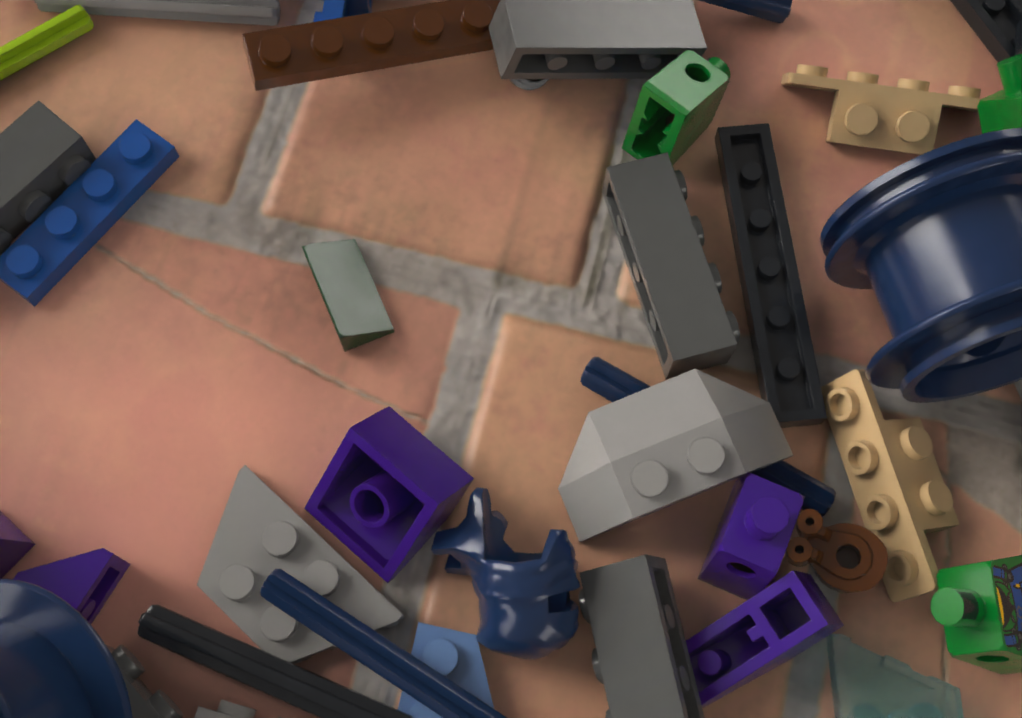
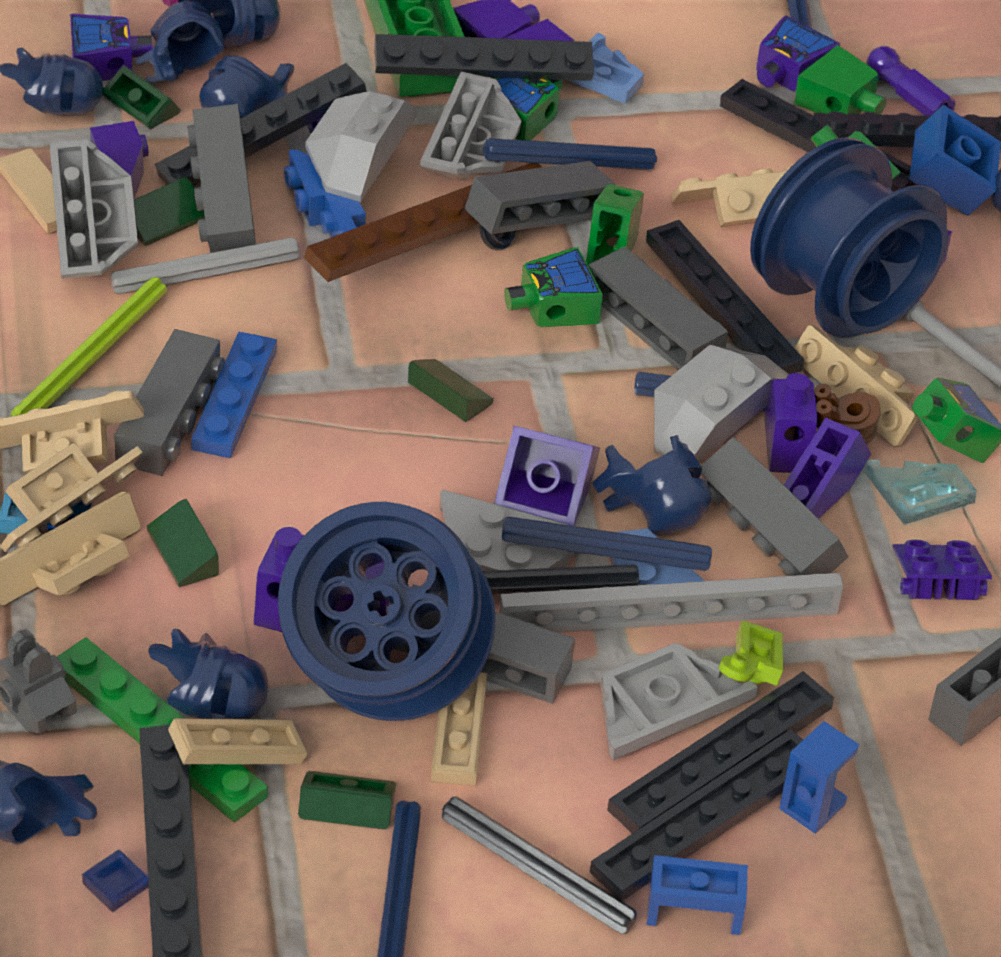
camera: 25 degrees left, 25 degrees down
none -> torso [504,247,603,327]

